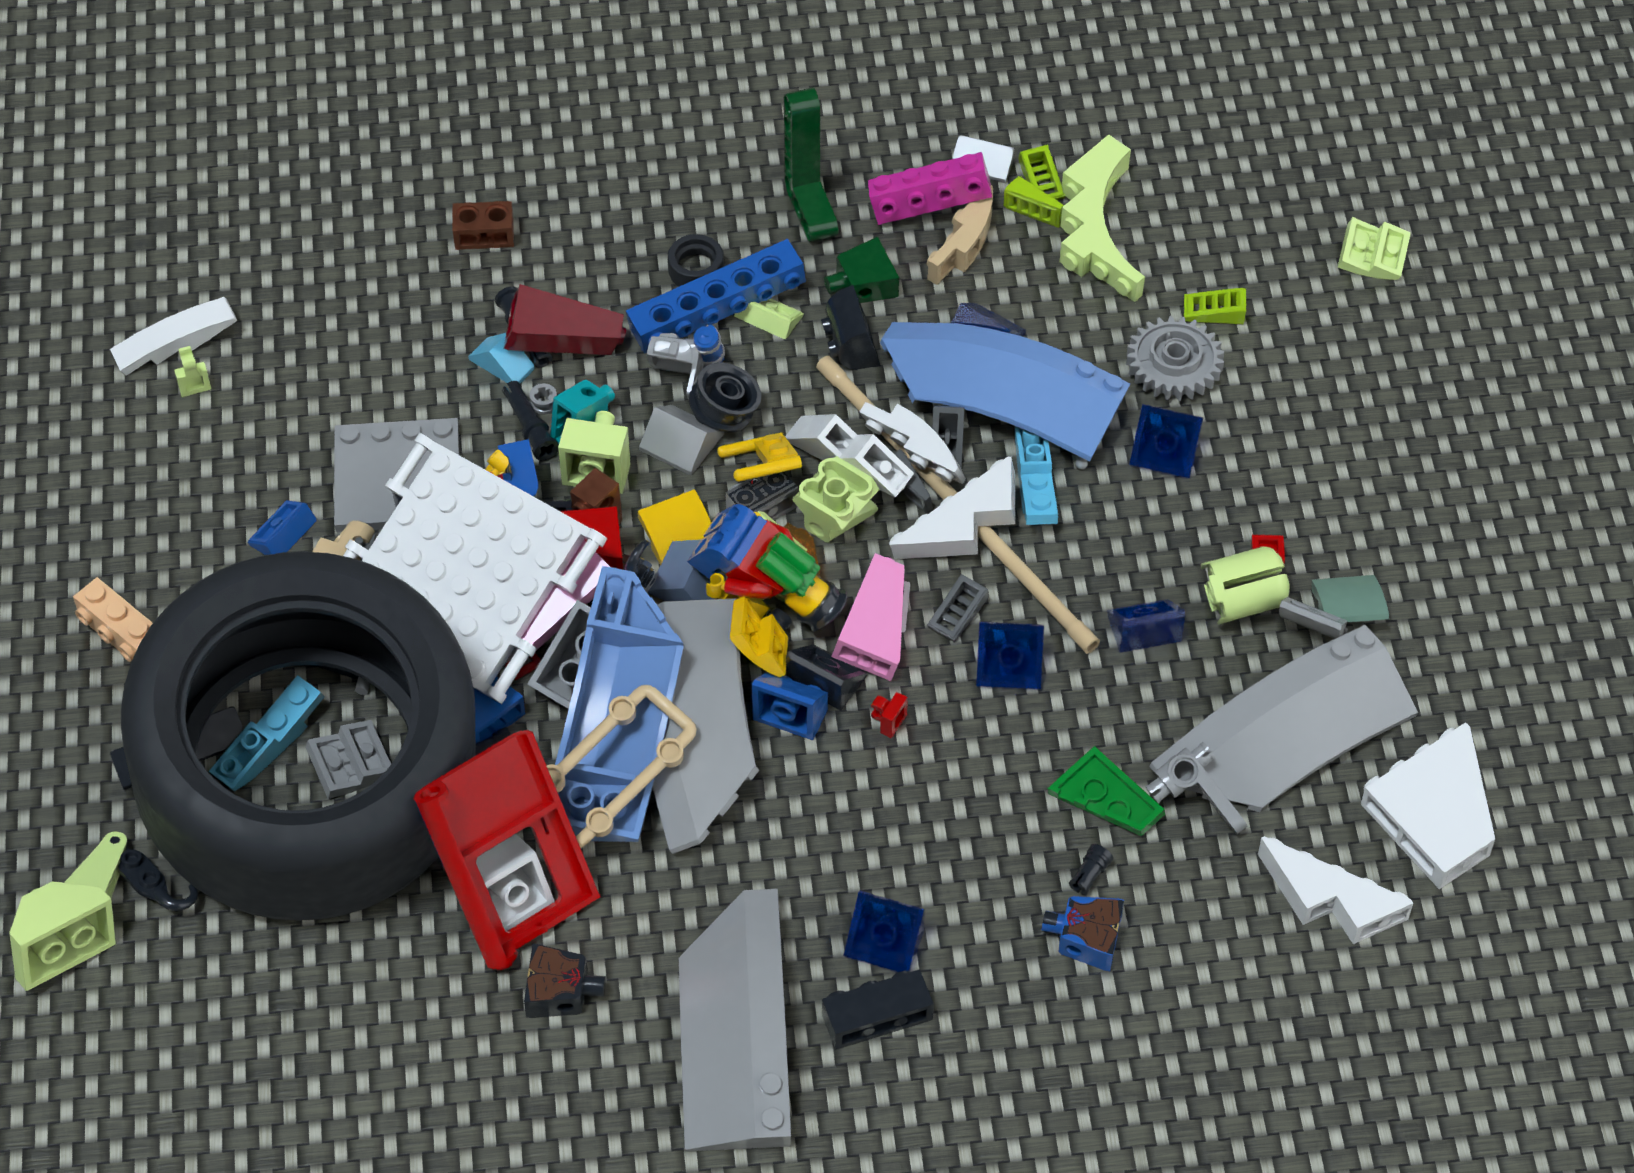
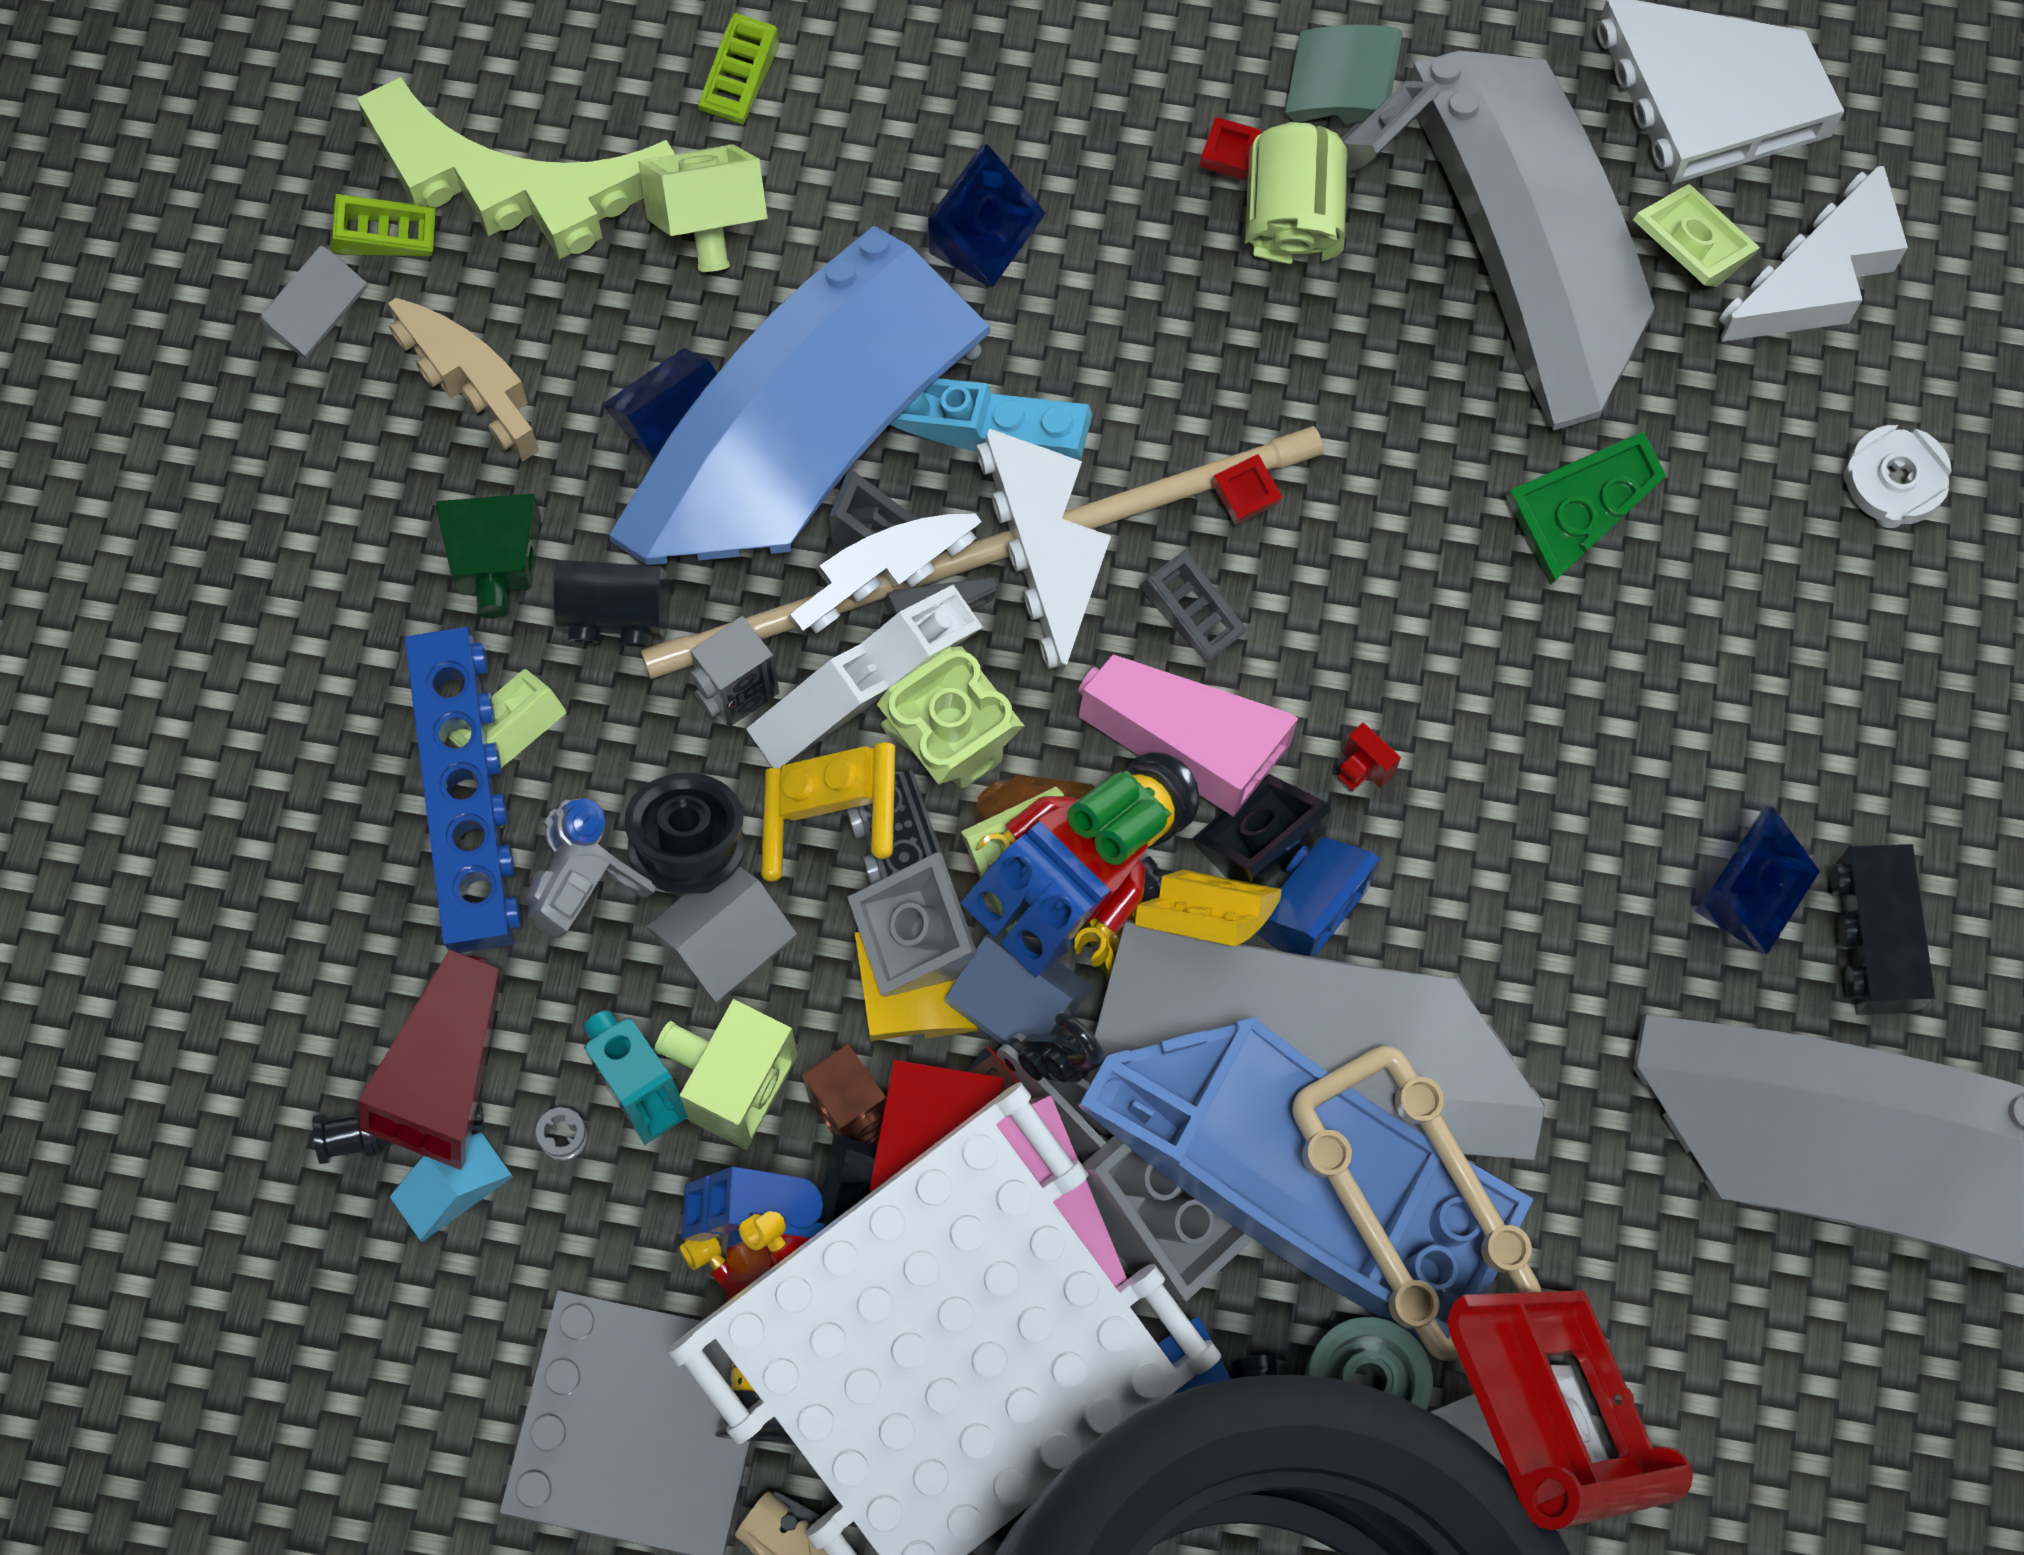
camera: 75 degrees left, 15 degrees up
copper brick [452,201,514,250] -> none
black pin [502,381,559,461] -> none
torso [524,944,606,1018] -> none
black tyre [668,234,724,287] -> none
dark green beam [783,87,839,242] -> none
dark pink brick [868,152,992,225] -> none
clear blue slope [976,622,1044,689] -> none
lime slope [1003,176,1064,228] -> none
torso [1042,896,1124,972] -> none
black pin [1069,844,1114,895] -> none
clear blue slope [1107,599,1185,653] -> none
light grey gear [1126,316,1224,401] -> none
light grey piece [1145,742,1248,834] -> none
none -> yellowish green brick [638,144,768,272]
none -> light grey brick [690,615,780,728]
none -> light grey slope [847,852,977,997]
none -> red tile [1211,454,1283,525]
none -> yellowish green slope [1633,184,1760,287]
none -> white plate [1843,425,1951,528]

